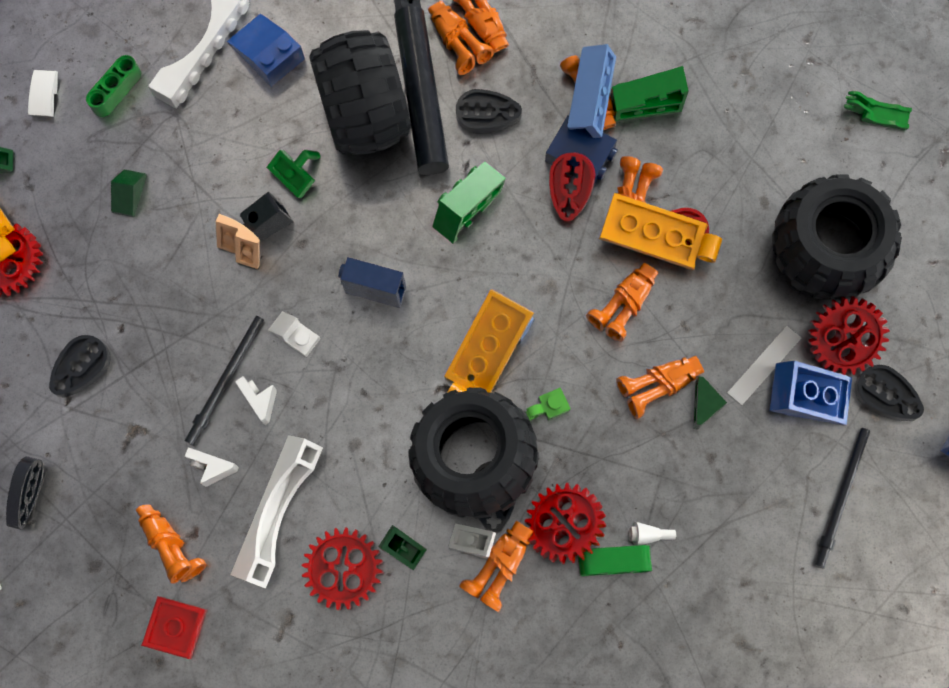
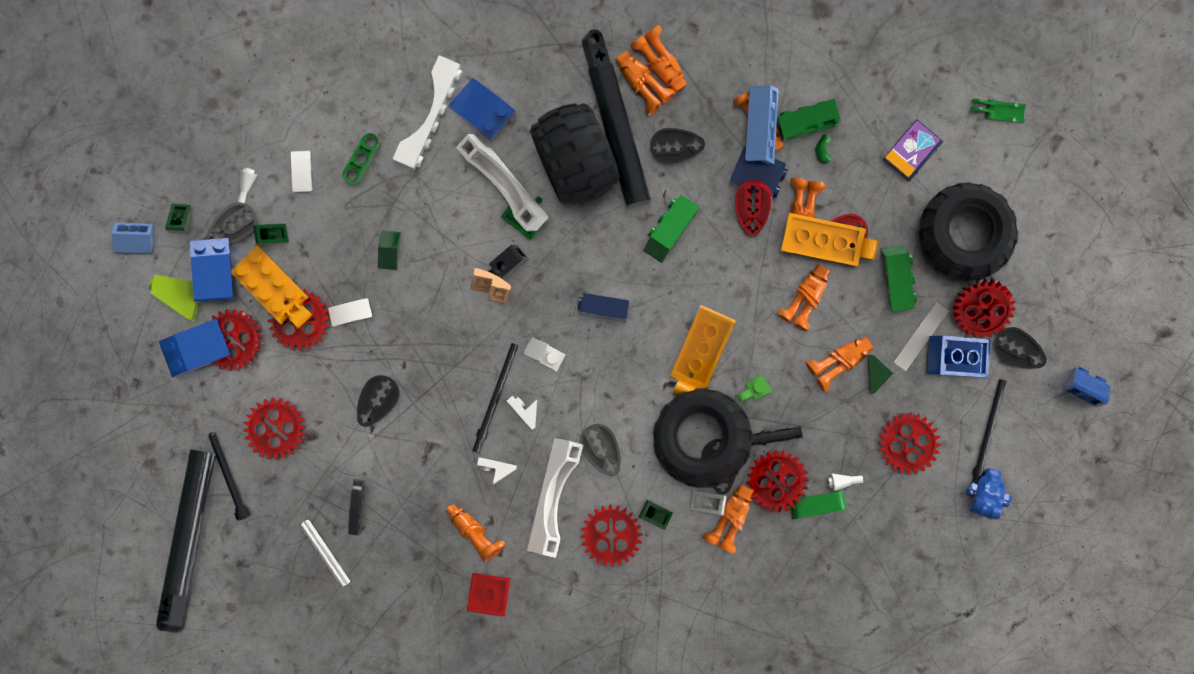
camera: 10 degrees left, 10 degrees up
none -> white slope [328,298,372,327]
none -> white arch [456,134,549,231]
none -> dark grey piece [579,424,621,477]
none -> black pin [751,426,803,446]
none -> green arm [815,134,831,163]
none -> red gear [878,412,941,475]
none -> green wedge [880,245,917,312]
none -> piece [882,119,943,182]
none -> blue piece [966,468,1012,519]

